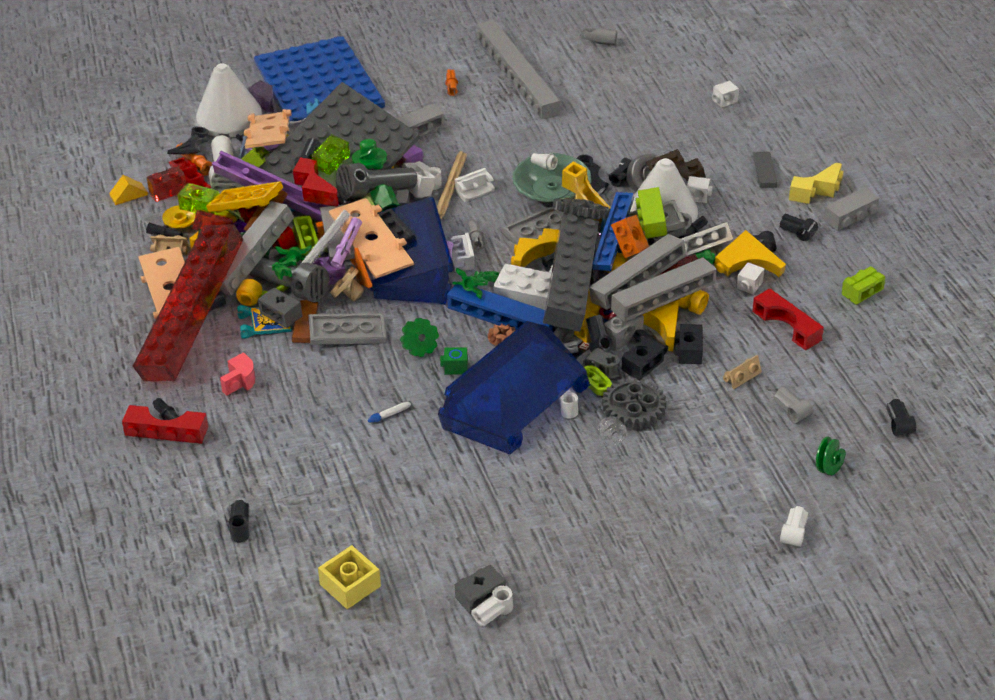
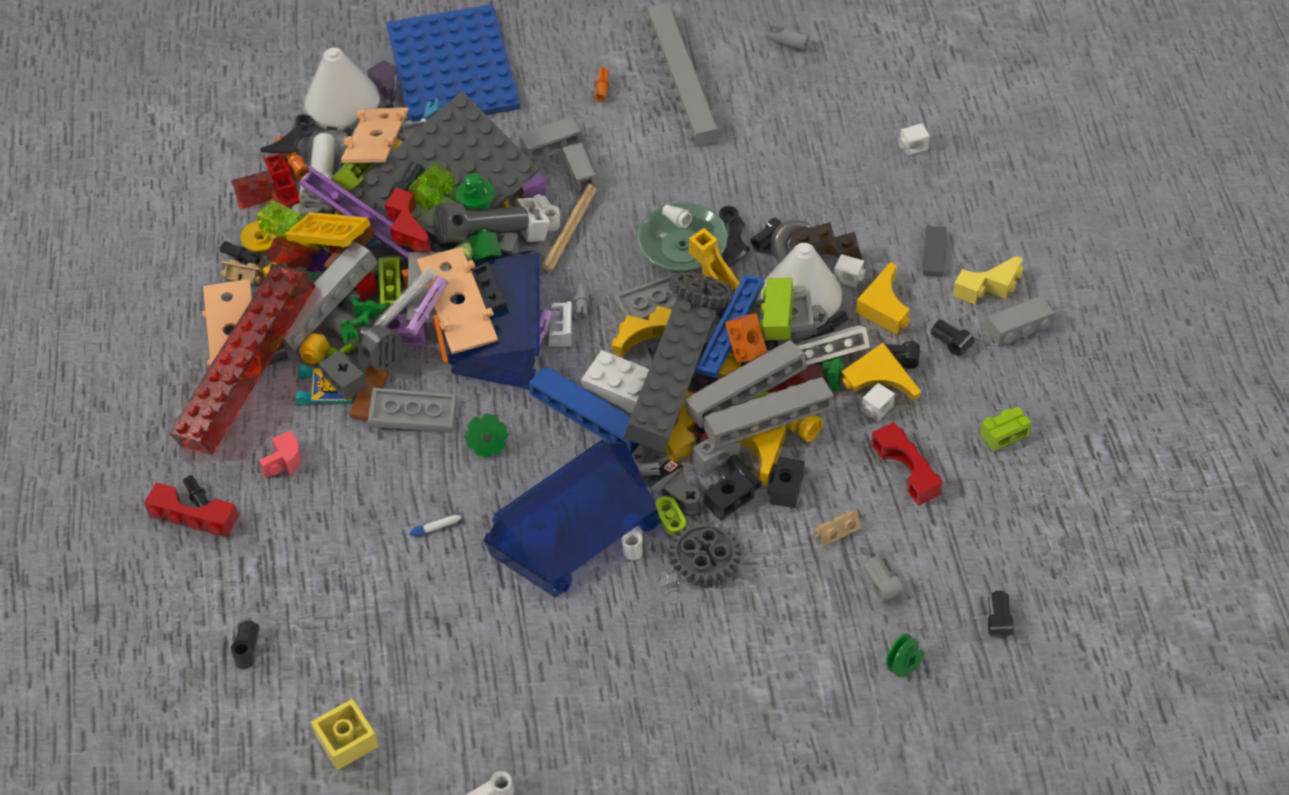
camera: 10 degrees right, 10 degrees up
yellow slope [109,175,148,205] -> none
tan plate [330,266,364,301] -> none
green brick [440,347,468,375] -> none
green piece [452,268,500,299] -> none
white hinge [455,168,495,202] -> none
dark grey brick [455,564,506,615] -> none
nougat gear [488,324,518,347] -> none
black piece [586,315,613,352] -> none
white piece [780,506,808,547] -> none
none -> light grey brick [563,143,596,193]
none -> yellow arch [856,262,910,335]

